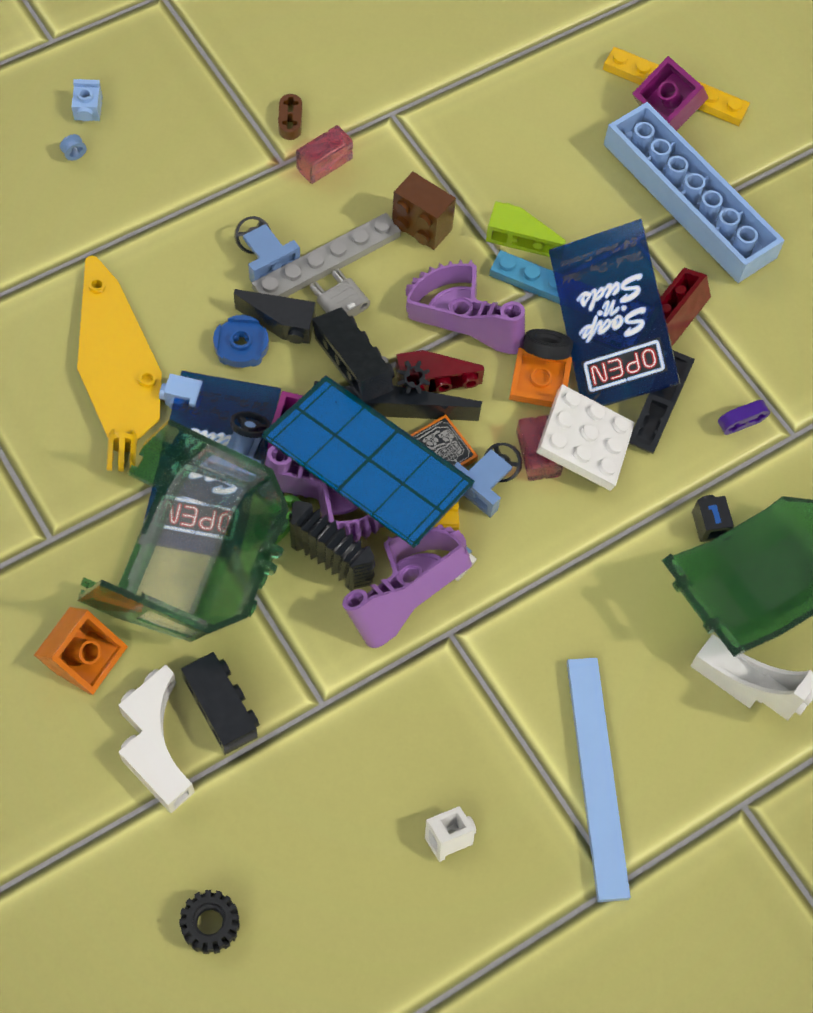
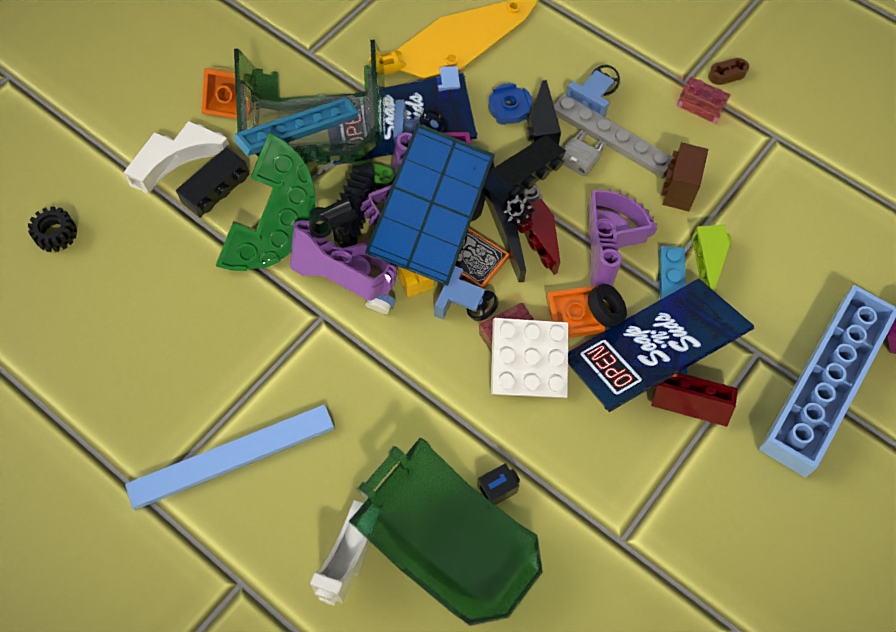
camera: 75 degrees right, 0 degrees up
white brick [425,806,476,862] -> none
black slope [629,349,695,454] -> none
dark purple beam [718,400,770,435] -> none
none -> green plate [216,132,316,271]
none -> dark azure plate [234,97,360,157]
none -> black piece [308,197,358,238]

